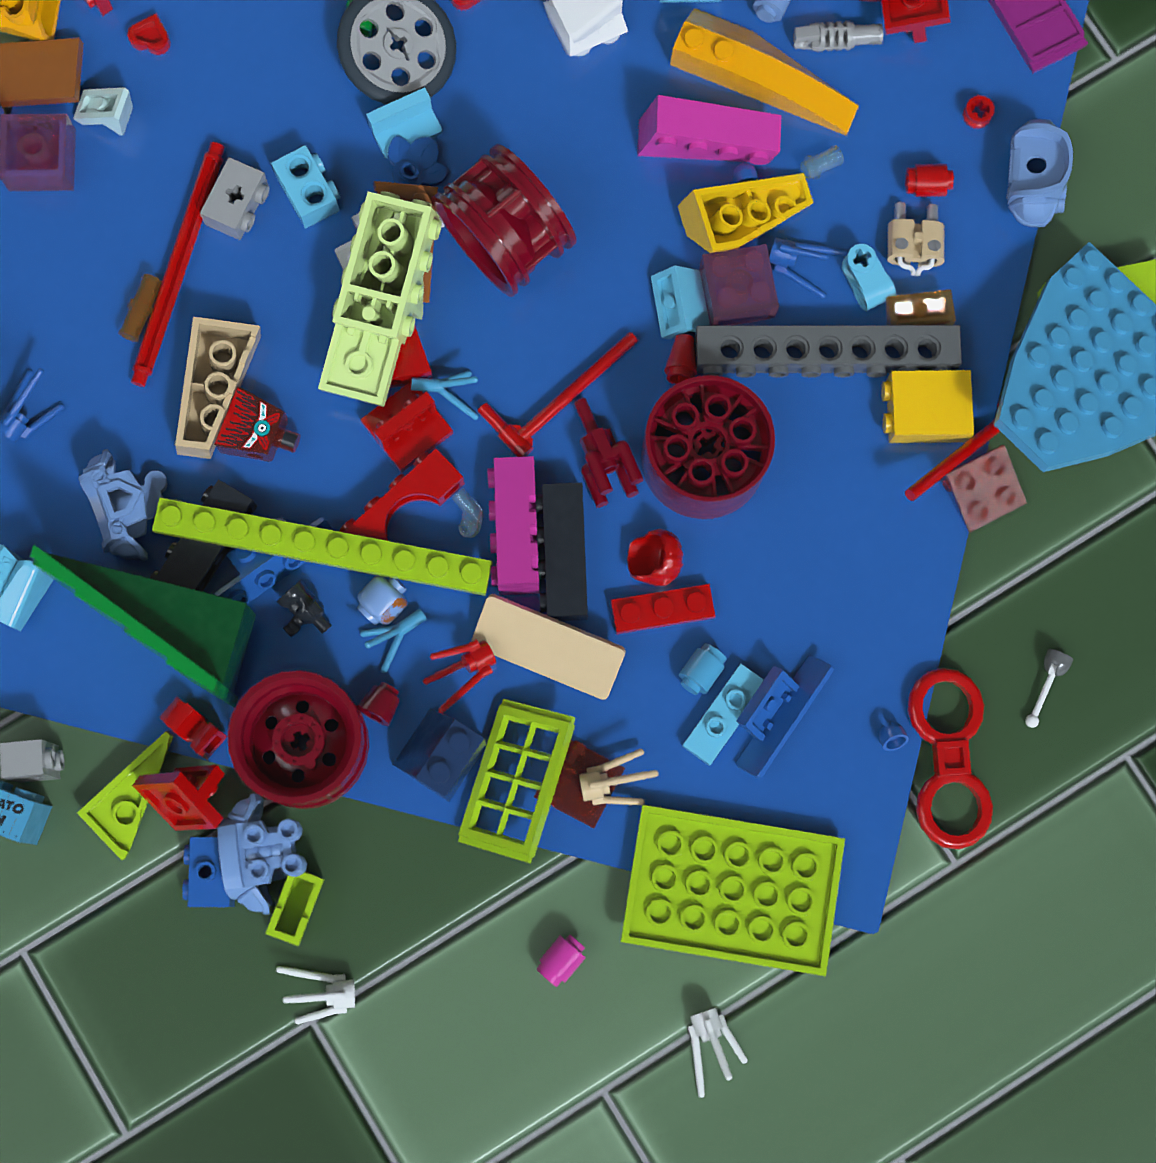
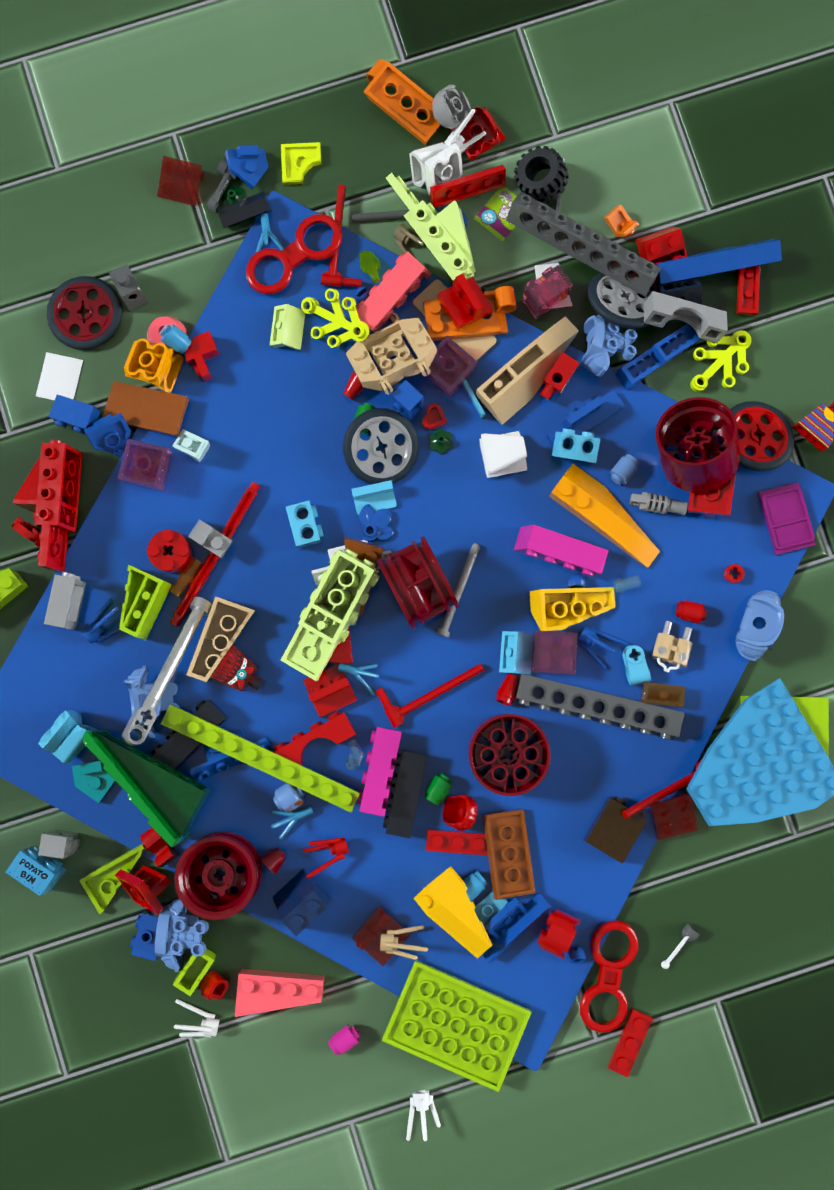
camera: 20 degrees right, 5 degrees up
red tile [127,13,171,55] -> none
light grey brick [200,157,270,240] -> none
black piece [276,579,332,637] -> none
lime piece [458,699,576,864] -> none
tan piece [472,594,626,700] -> none
dark red plant [574,398,644,508] -> none
yellow brick [881,370,974,443] -> none
none -> teal plate [72,761,116,803]
none -> lime wedge [119,565,172,640]
none -> flat silver piece [122,597,212,746]
none -> red brick [147,529,192,573]
none -> light grey brick [188,520,233,558]
none -> red plate [198,971,229,1000]
none -> coral wedge [235,969,325,1017]
none -> yellow wedge [413,866,492,958]
none -> green brick [425,773,453,806]
none -> dark green plant [428,428,453,454]
none -> light grey bar [435,543,480,638]
none -> dark orange tile [483,809,536,900]
none -> red brick [537,909,580,959]
none -> dark brown brick [584,796,647,864]
none -> red plate [607,1008,653,1078]

